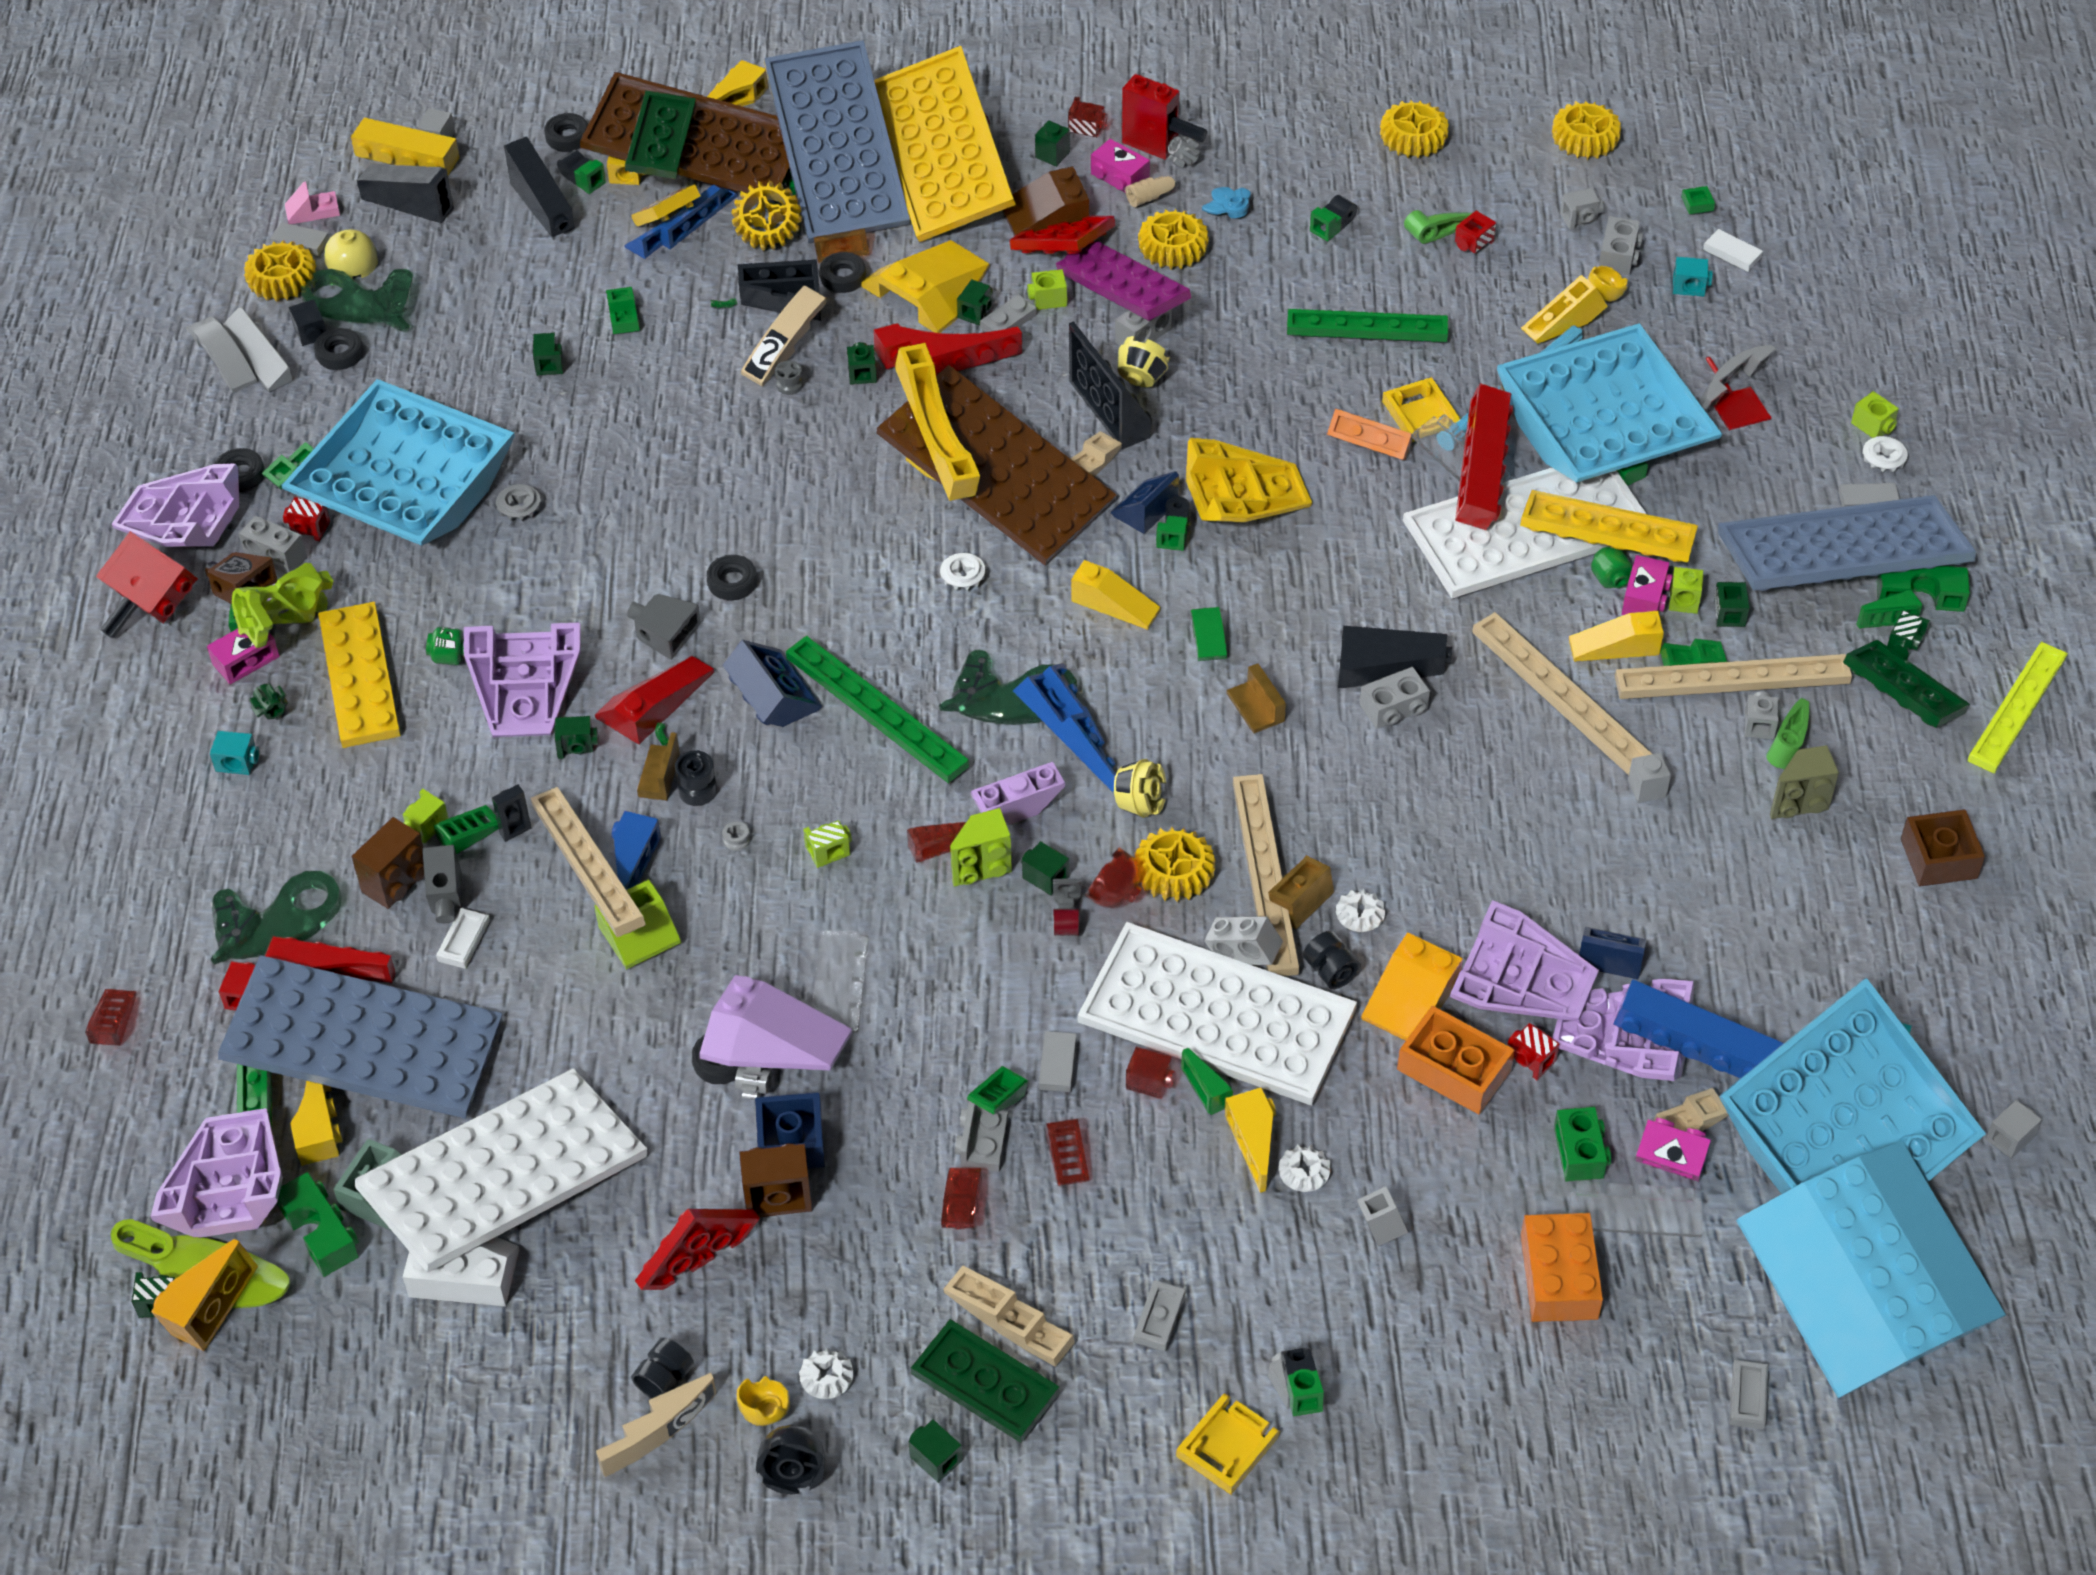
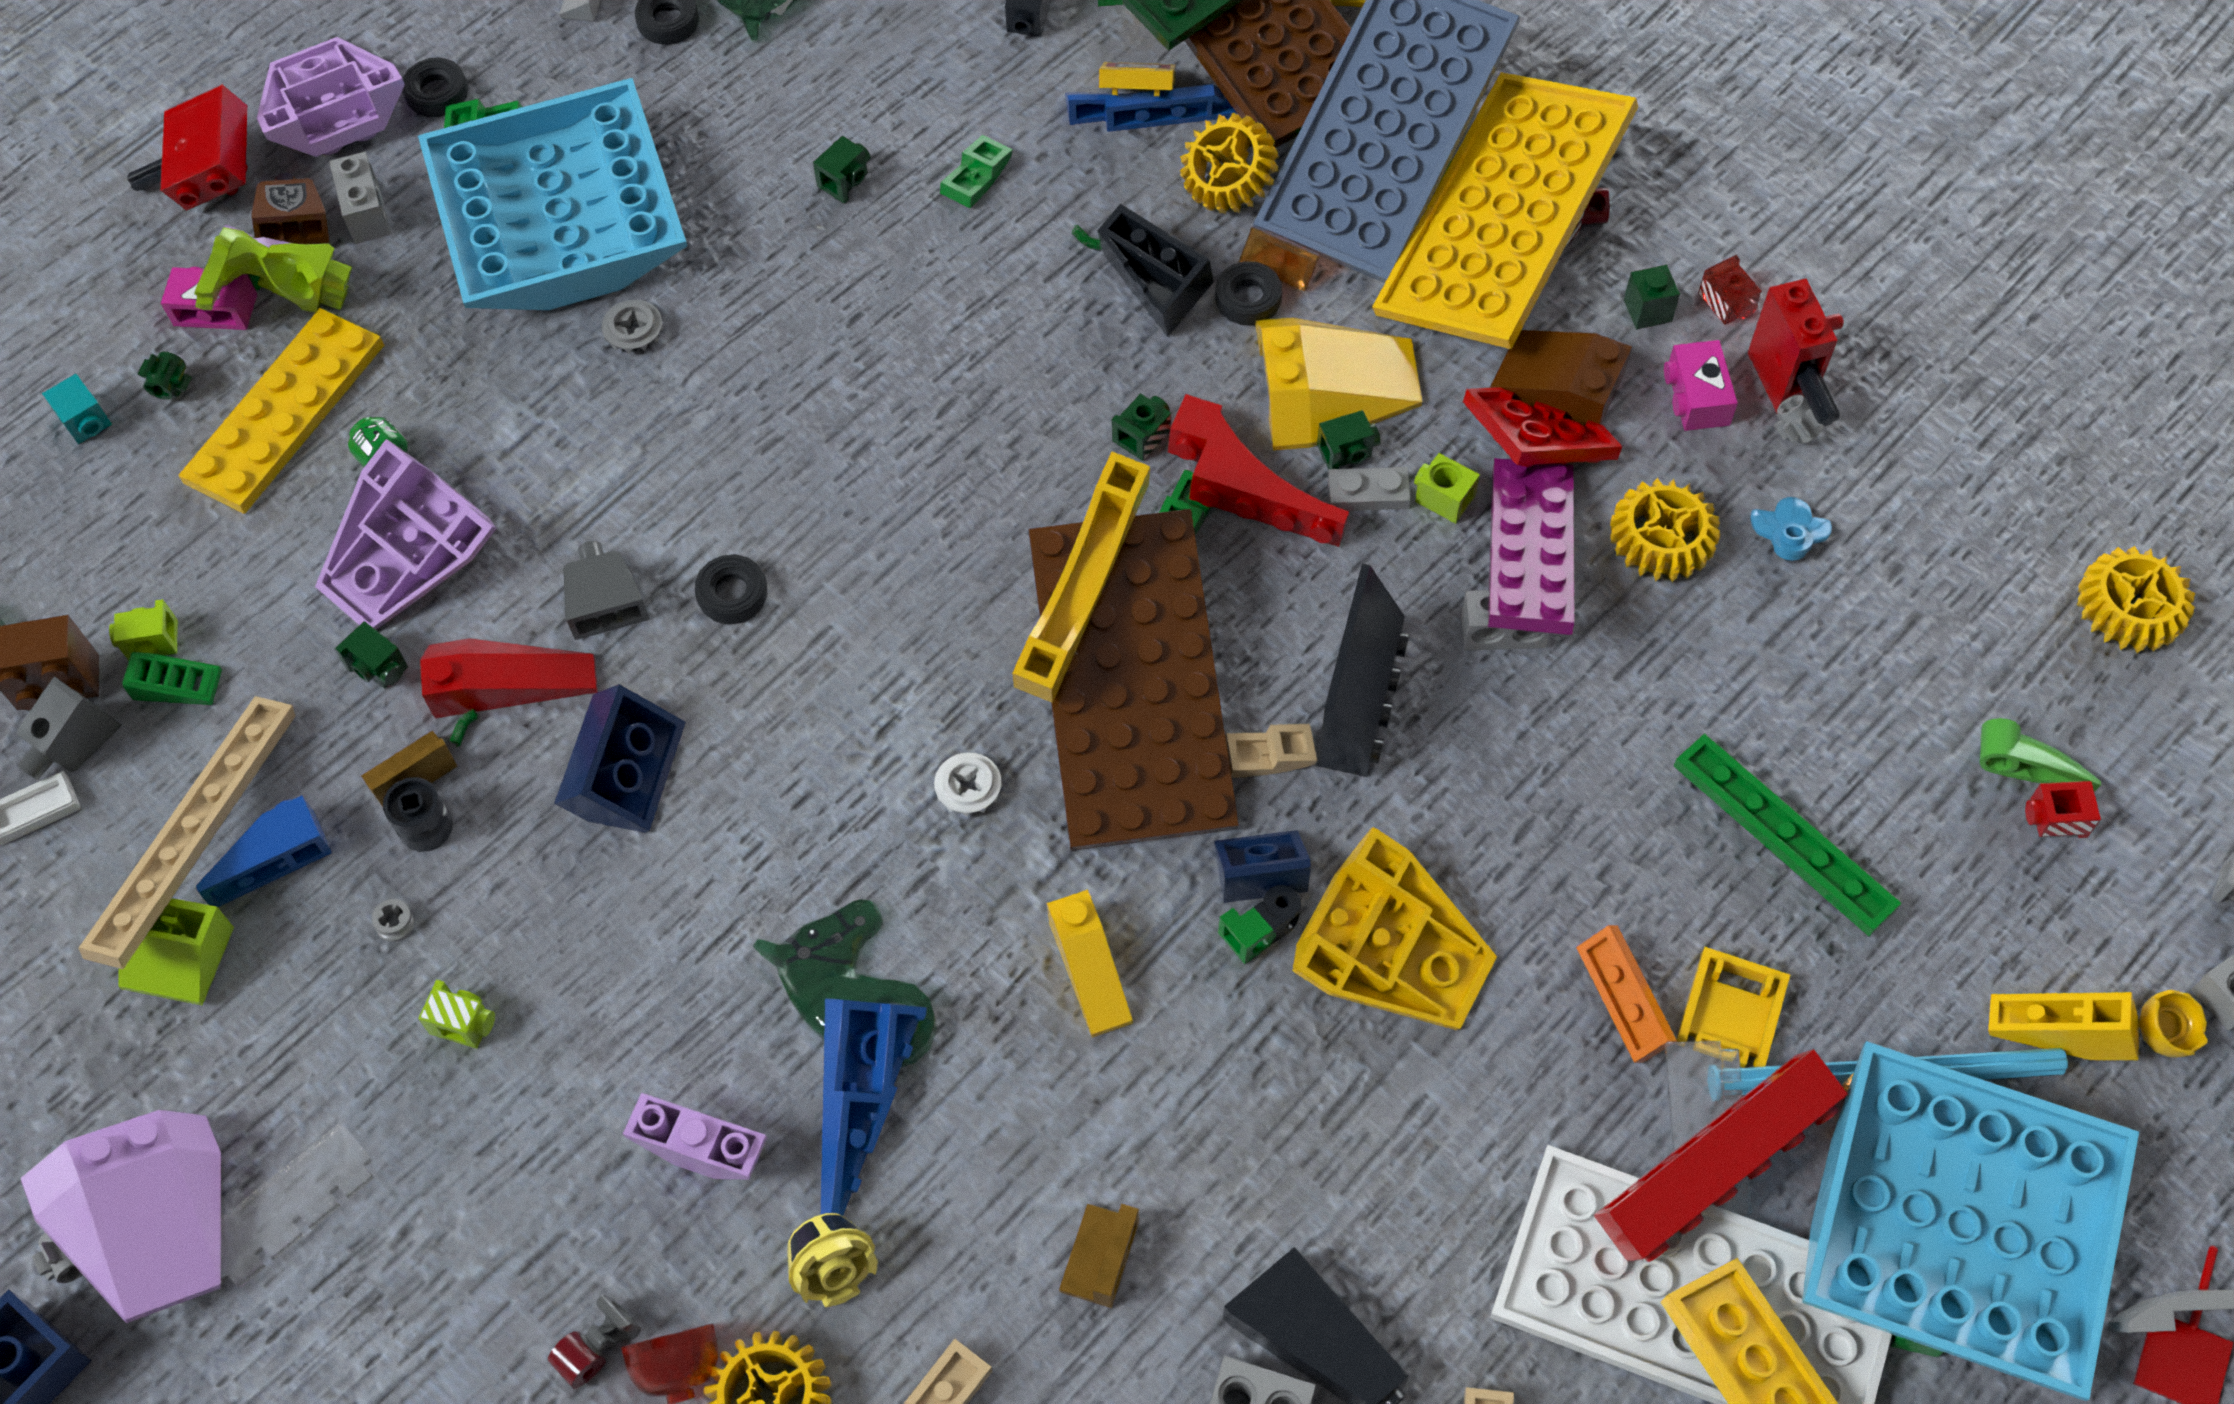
camera: 45 degrees right, 10 degrees up
red brick [283,497,330,542] -> none
black plate [492,784,532,842] -> none
tan slope [741,285,826,387] -> none
dark grey wheel [775,360,803,395] -> none
green plate [786,635,969,784] -> none
clear red slope [907,822,966,863] -> none
lime slope [950,808,1012,887] -> none
dark green brick [1021,841,1070,896] -> none
light yellow cone [1117,336,1170,387] -> none
tan hinge [1125,176,1176,208] -> none
green slope [1191,607,1227,661] -> none
leg [1310,195,1358,242] -> none

